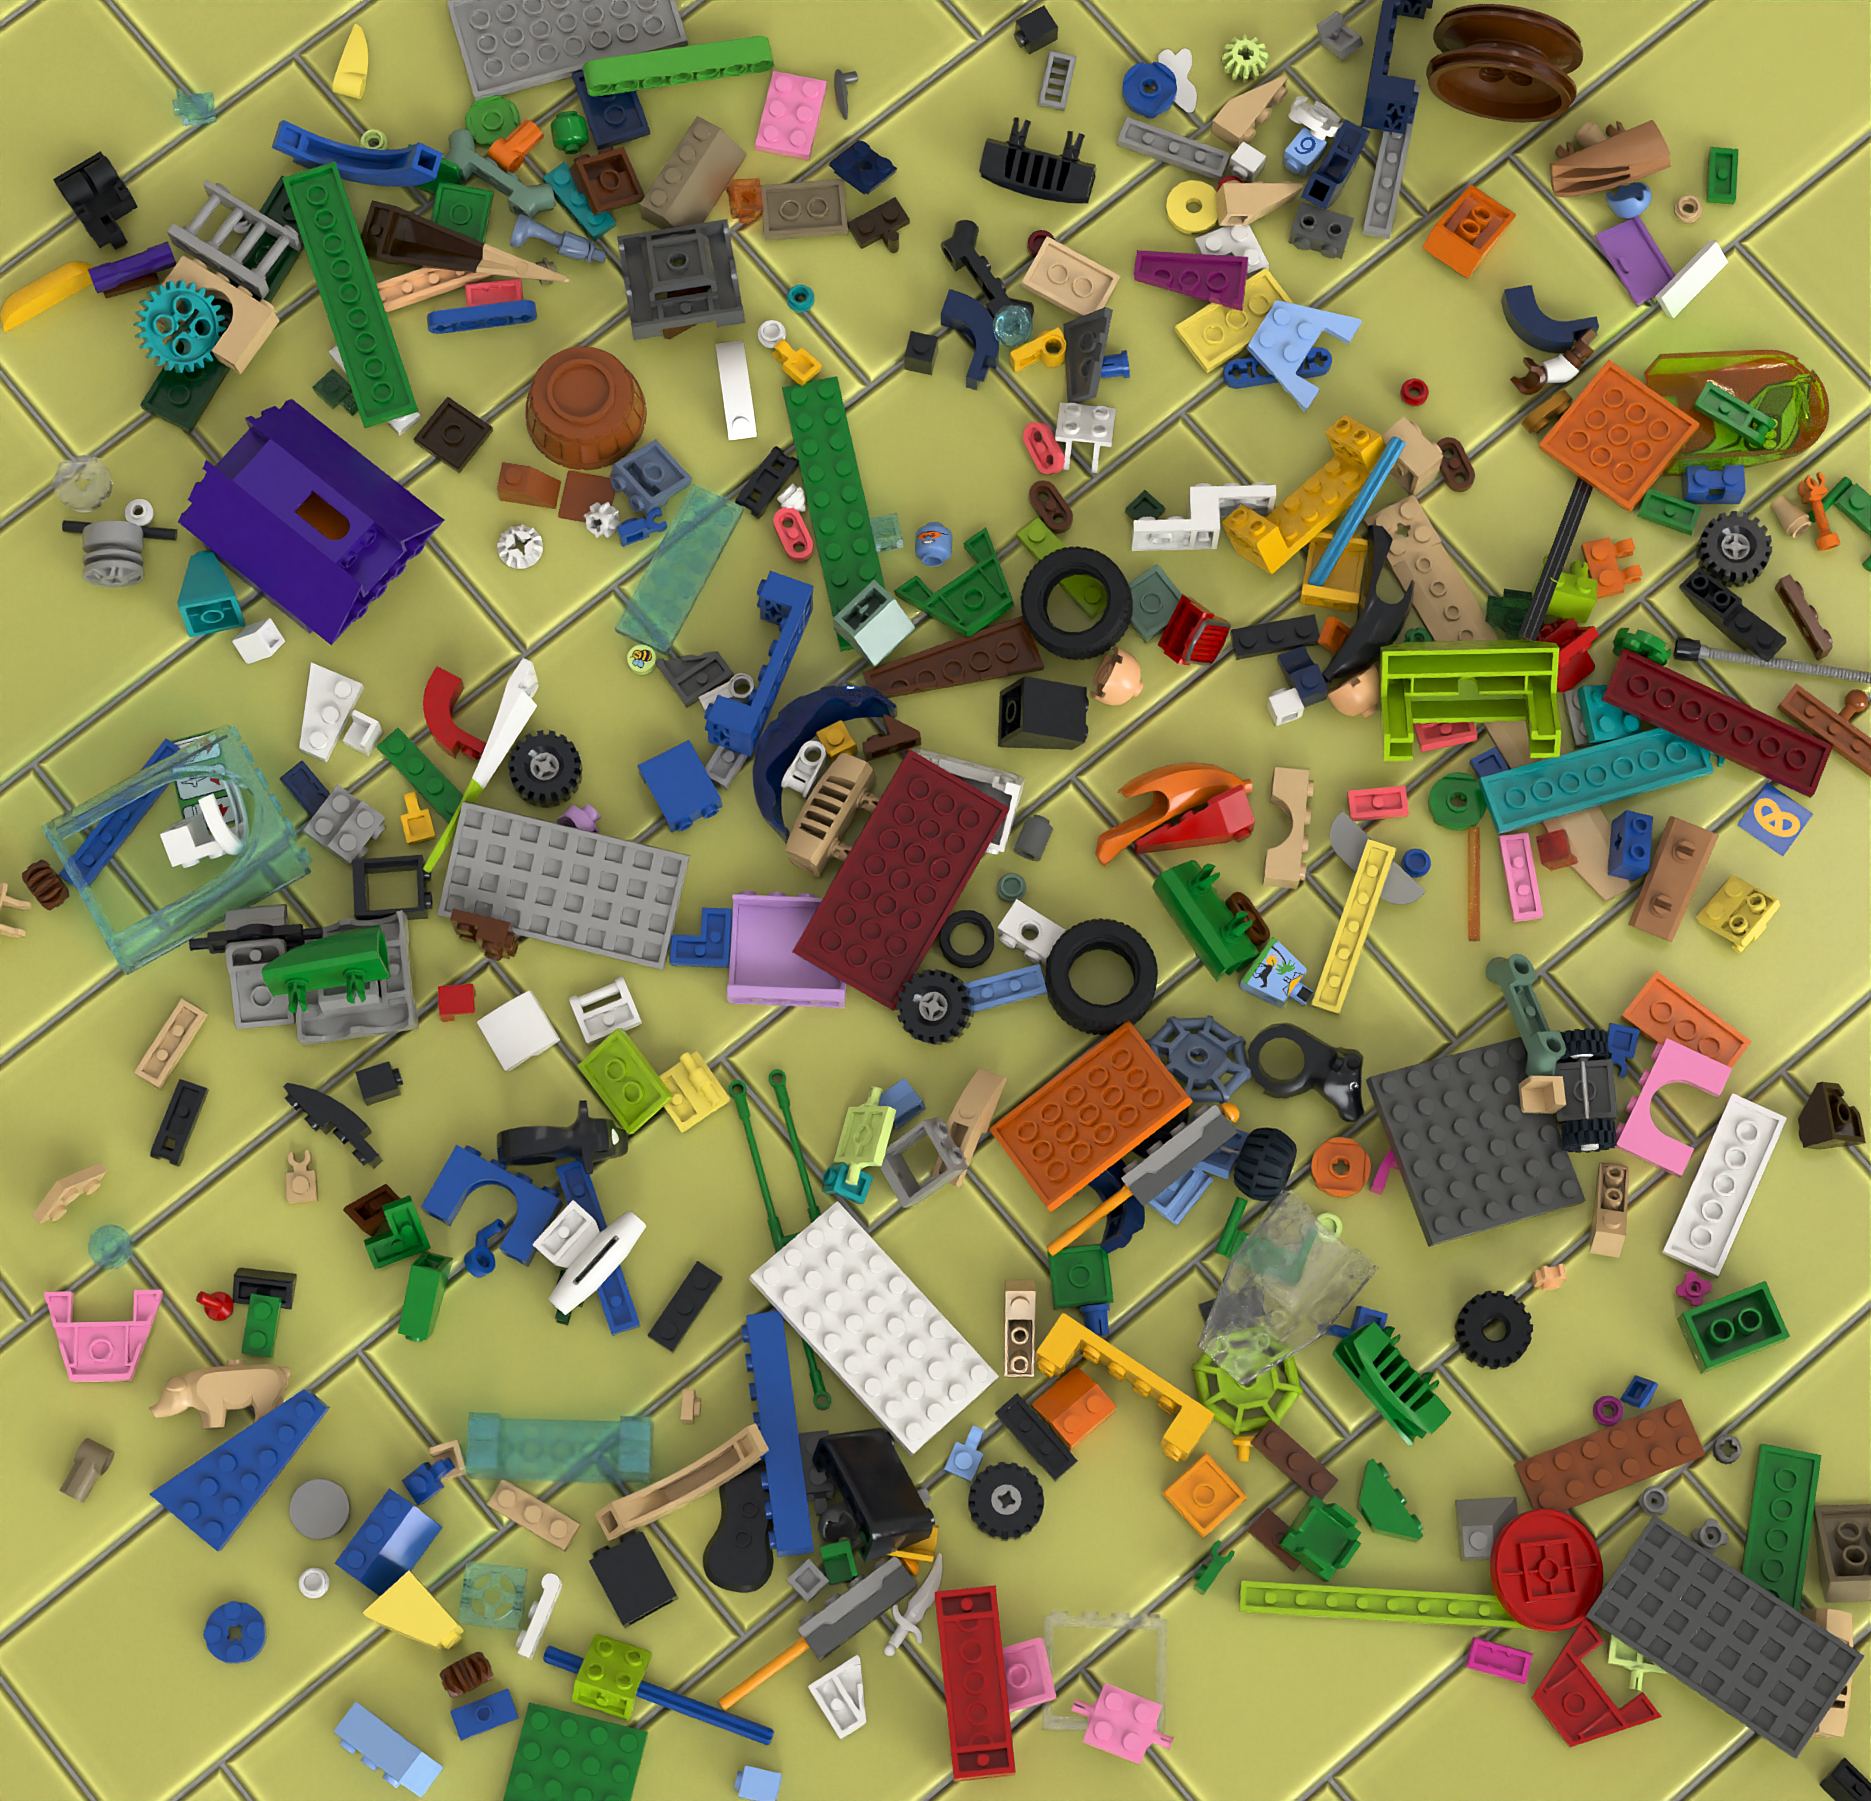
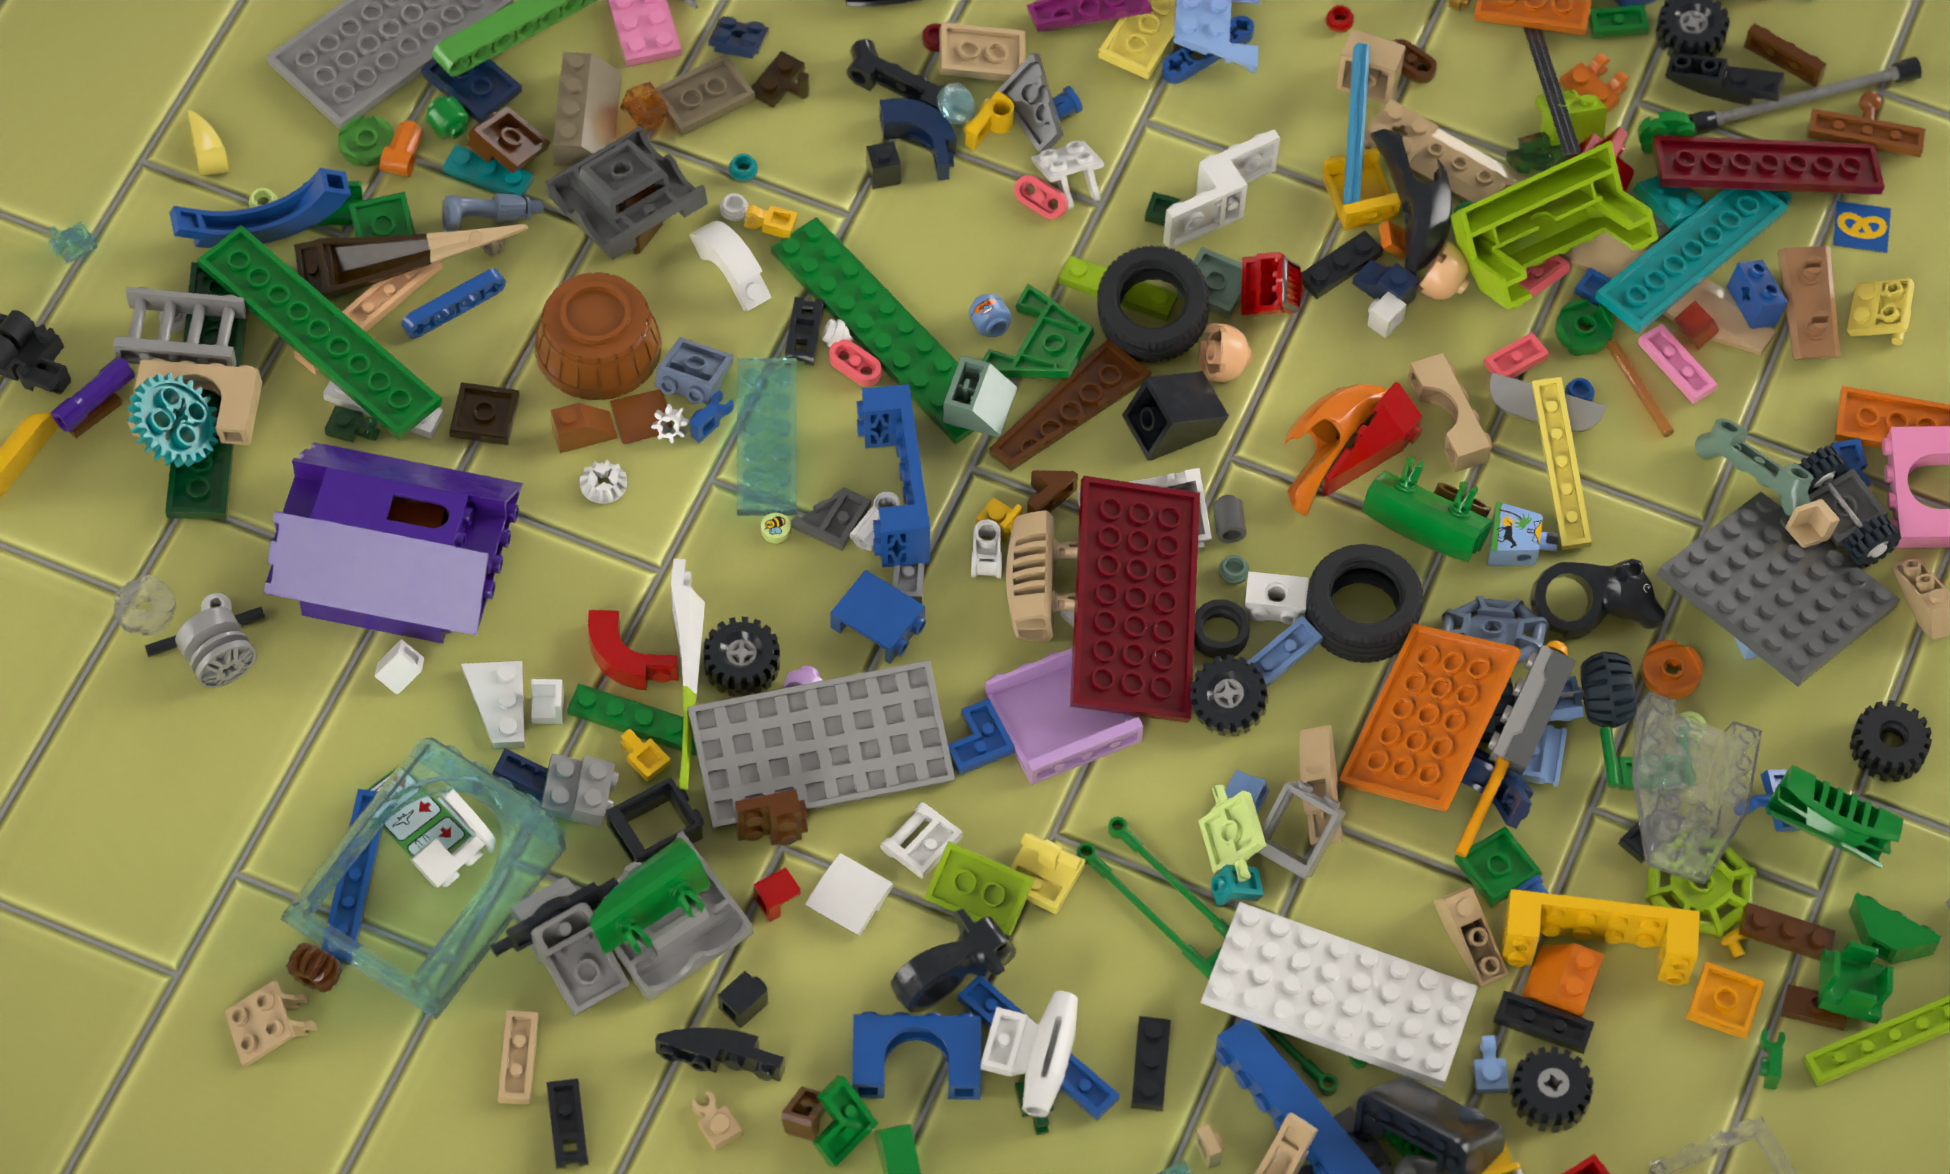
camera: 30 degrees left, 15 degrees down
teal slope [177,551,246,637] -> none
sand green plate [444,129,556,219] -> none
blue plate [464,1219,505,1278] -> none
coral plate [465,278,523,307] -> none
clear blue windscreen [753,685,897,843] -> none
clear light blue plate [869,513,903,553] -> none
reddish brown plate [1029,480,1073,534] -> none
yellow plate [1222,414,1395,575] -> none
dark pink slope [1370,1149,1399,1195] -> none
light nougat plate [1531,1264,1567,1291] -> none

